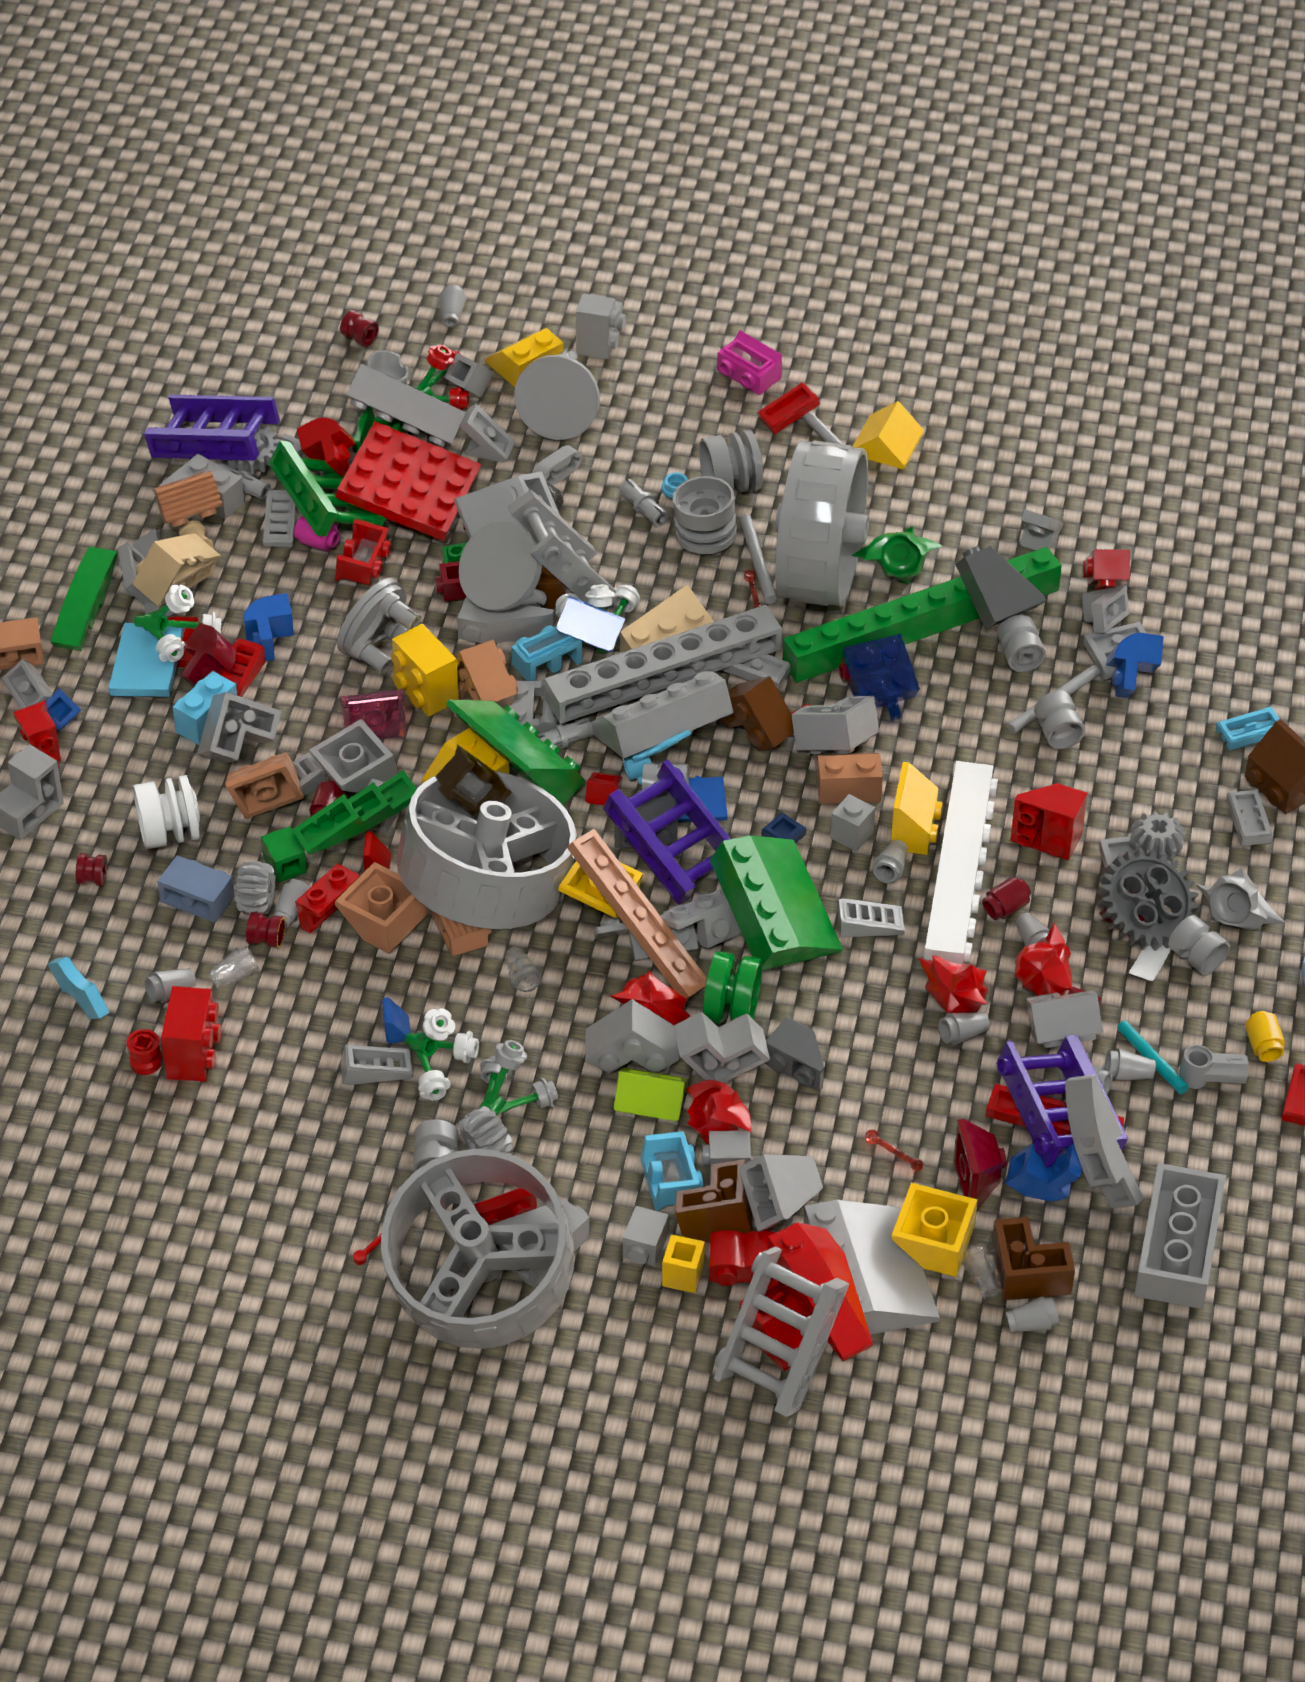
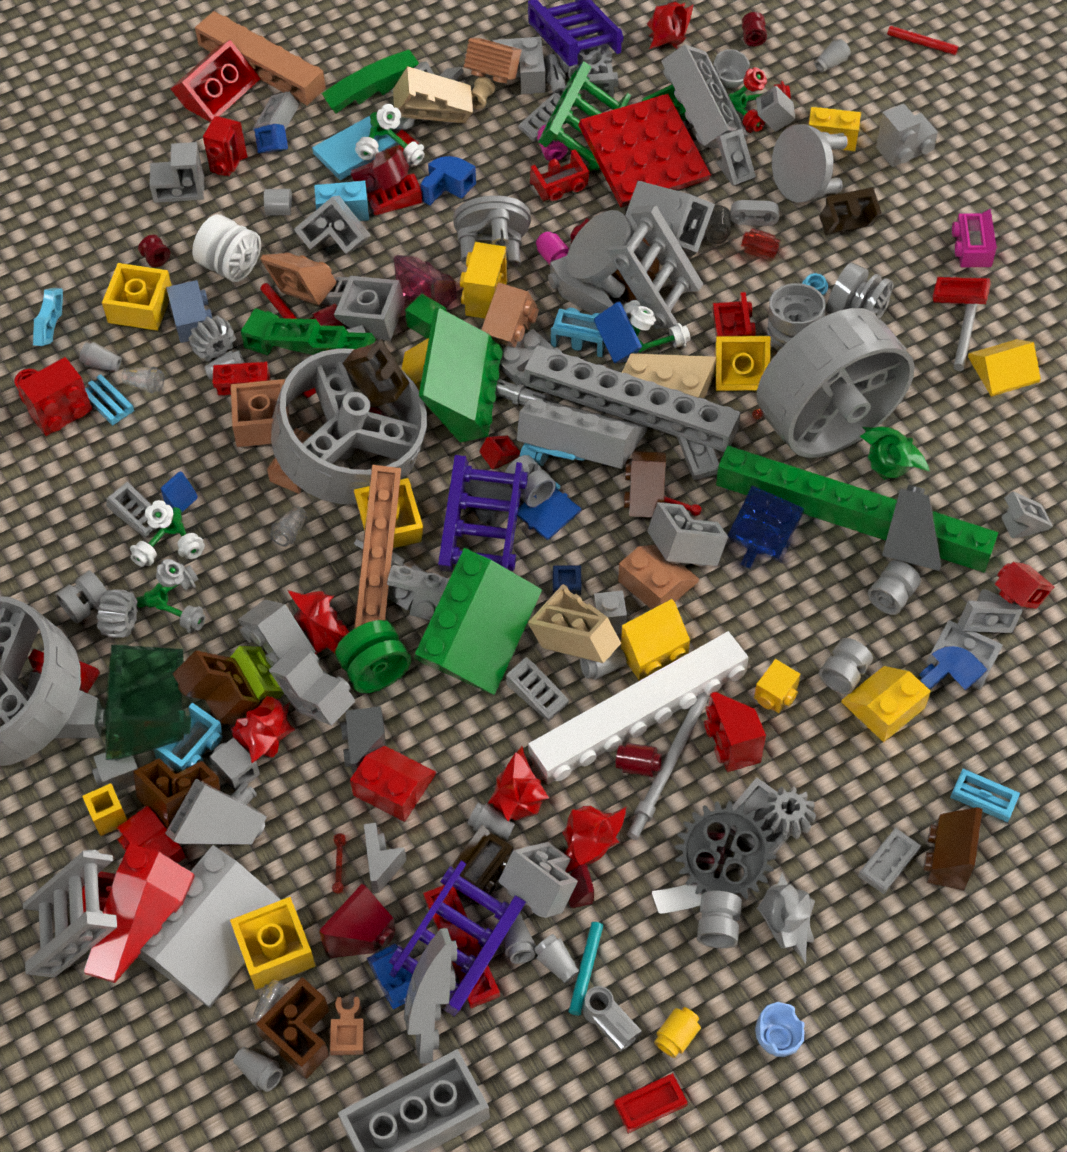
camera: 50 degrees right, 10 degrees up
dark red wheel [246,912,286,948] -> none
red brick [297,417,356,477] -> none
light grey pin [619,479,669,527] -> none
light grey bar [1007,665,1100,734] -> none
light grey cone [1016,913,1050,947] -> none
none -> medium azure tile [85,374,134,426]
none -> yellow brick [102,263,172,331]
none -> clear green windscreen [105,644,191,761]
none -> reddish brown brick [173,650,260,725]
none -> red bar [260,283,297,319]
none -> light grey brick [264,189,292,216]
none -> nougat plate [330,997,364,1055]
none -> red slope [350,745,436,822]
none -> light grey slope [364,823,406,894]
none -> green brick [405,293,447,339]
none -> dark brown window [451,824,514,905]
none -> tan wedge [528,584,621,663]
none -> dark pink brick [536,231,569,266]
none -> light grey bar [627,692,710,840]
none -> red hair [647,2,693,49]
none -> red bracket [712,292,756,336]
none -> yellow slope [714,336,771,391]
none -> clear red brick [741,228,781,260]
none -> yellow brick [754,659,801,713]
none -> dark brown window [819,187,882,235]
none -> yellow slope [841,666,931,742]
none -> red bar [887,26,959,55]

